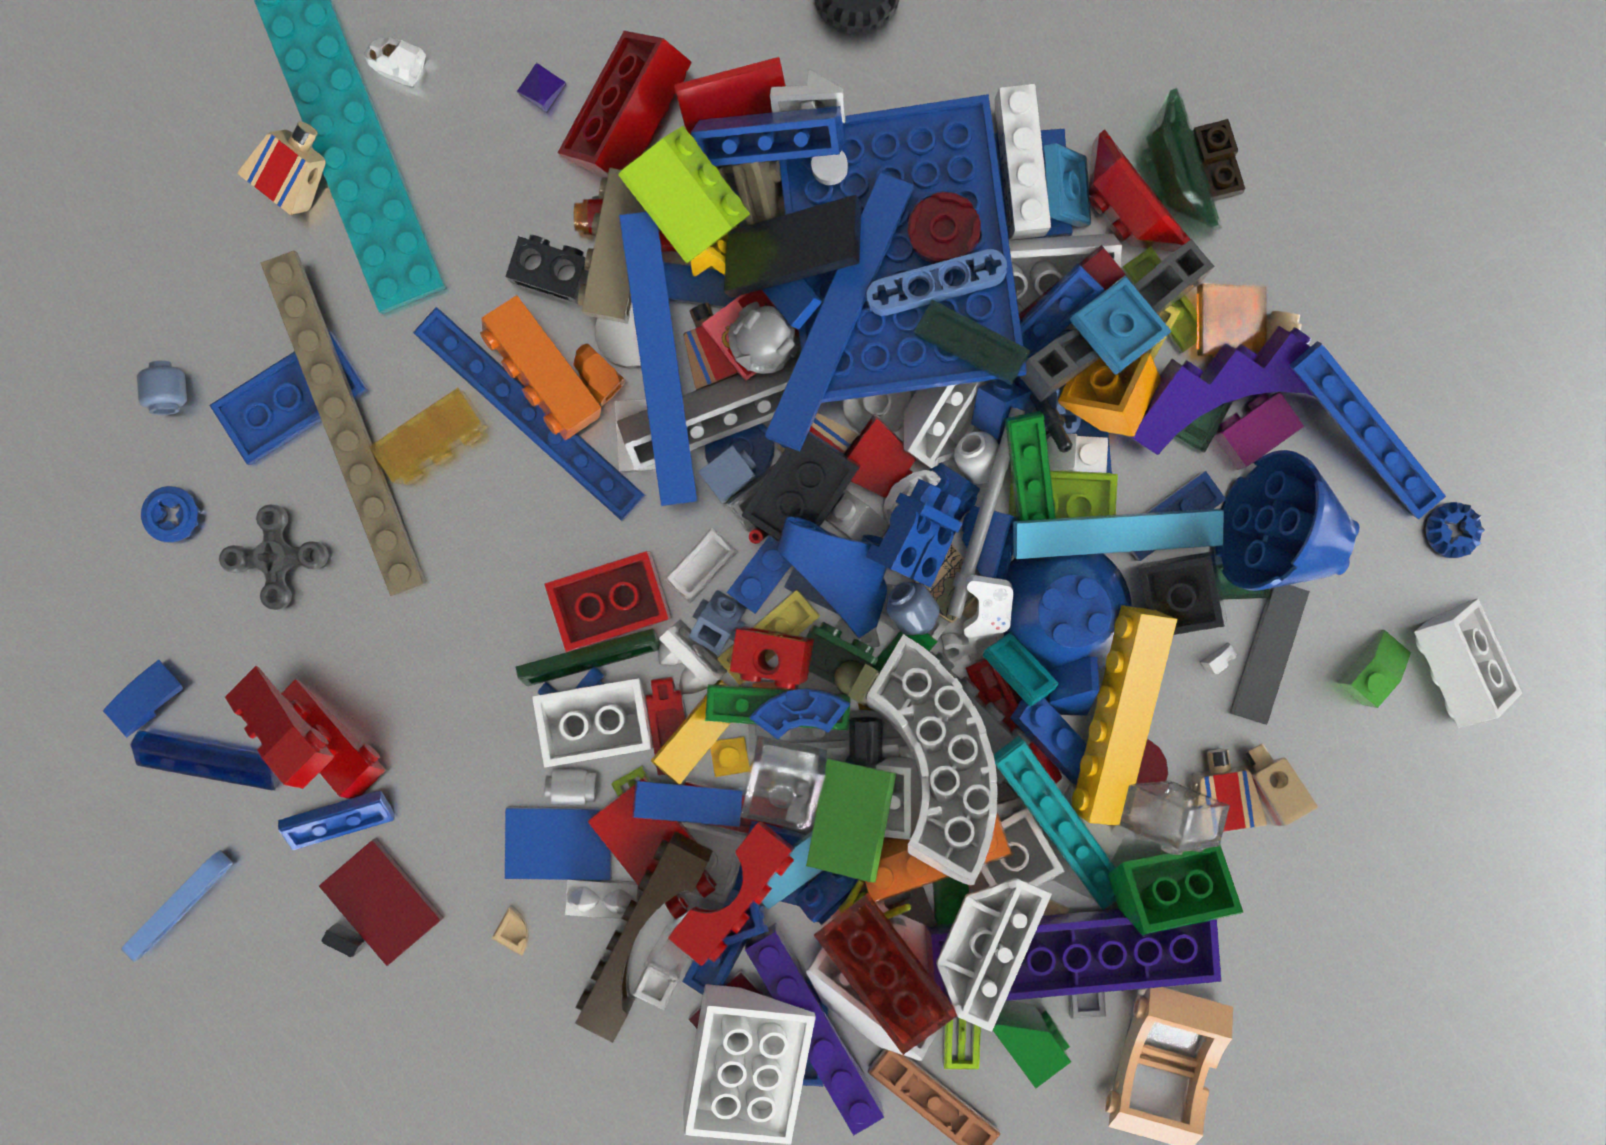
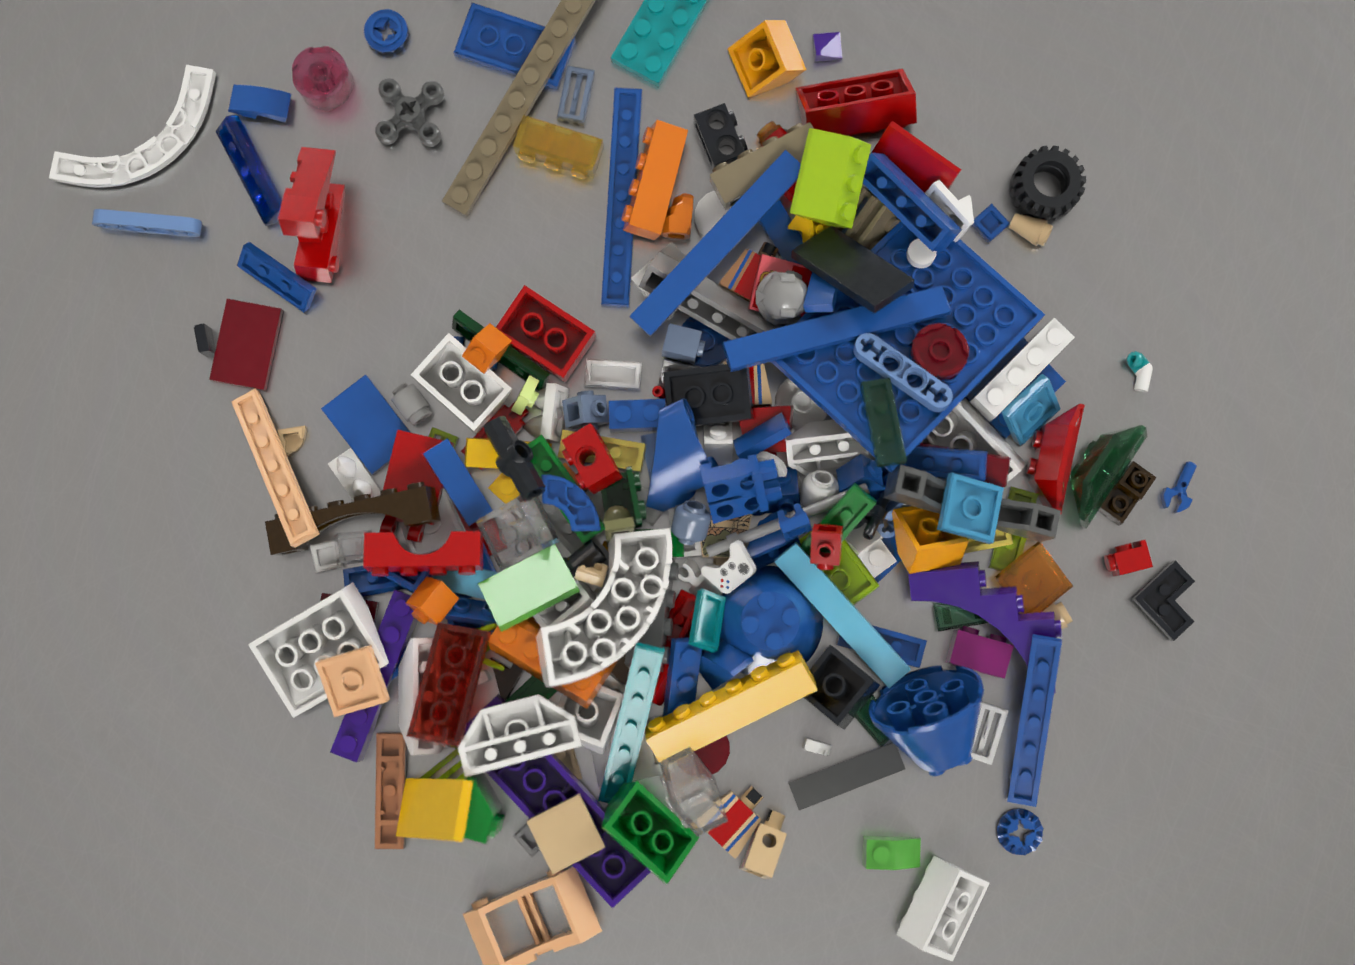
camera: 55 degrees right, 5 degrees down
none -> white plate [49,65,216,187]
none -> light nougat tile [231,388,320,548]
none -> clear pink brick [292,46,354,112]
none -> light nougat tile [315,645,390,717]
none -> yellow tile [396,778,473,842]
none -> orange brick [406,576,459,625]
none -> orange brick [462,323,512,374]
none -> black piece [484,416,545,501]
none -> yellowish green plate [511,375,539,415]
none -> tan tile [526,793,606,874]
none -> sand blue tile [557,65,595,126]
none -> tan tile [574,563,609,587]
none -> light orange slope [727,20,806,98]
none -> blue tile [733,412,791,459]
none -> blue tile [777,503,812,541]
none -> red brick [810,524,843,570]
none -> white tile [971,702,1009,765]
none -> blue tile [972,203,1010,244]
none -> tan cone [1009,213,1053,246]
none -> red brick [1104,539,1153,577]
none -> arm [1127,351,1153,393]
none -> black plate [1132,560,1195,641]
none -> blue bar [1161,461,1197,513]

